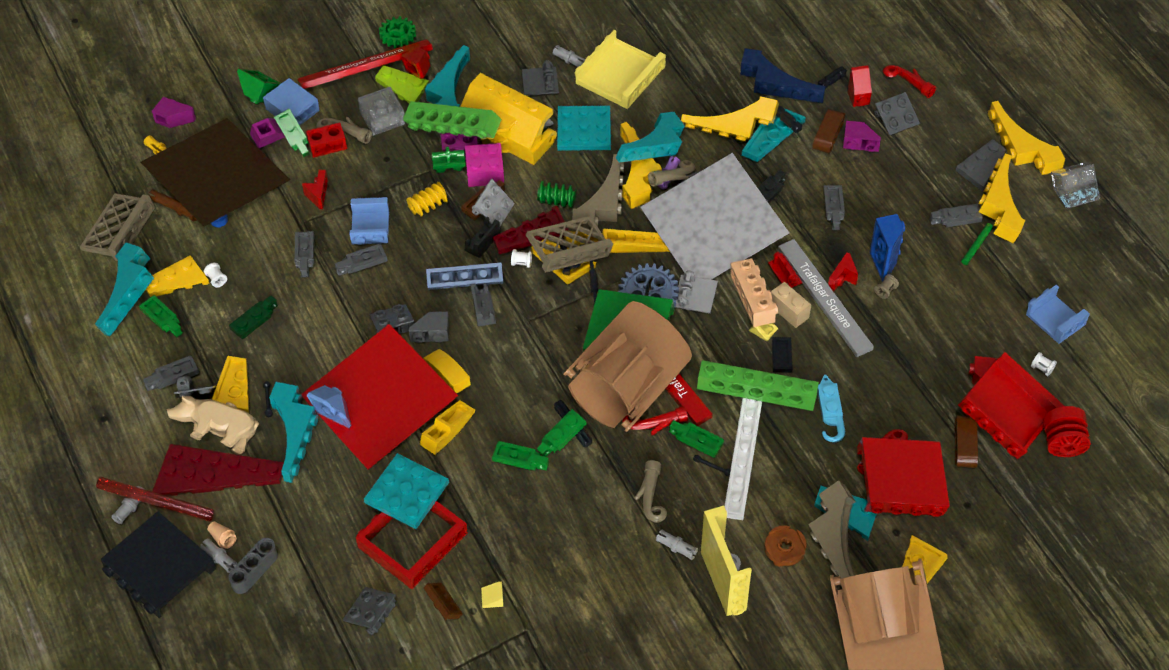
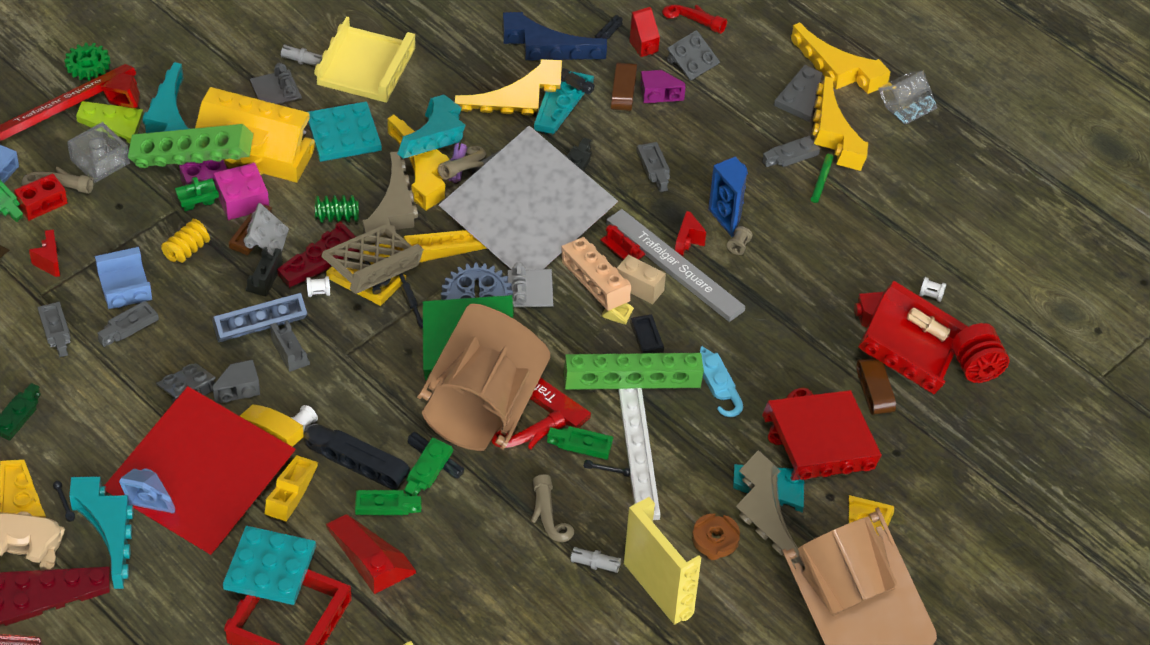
camera: 20 degrees left, 5 degrees down
medium blue panel [1026,285,1090,344] -> none
none -> white bush [290,405,318,434]
none -> black piece [304,424,410,490]
none -> red wedge [326,514,416,594]
none -> tan axle [907,308,950,341]

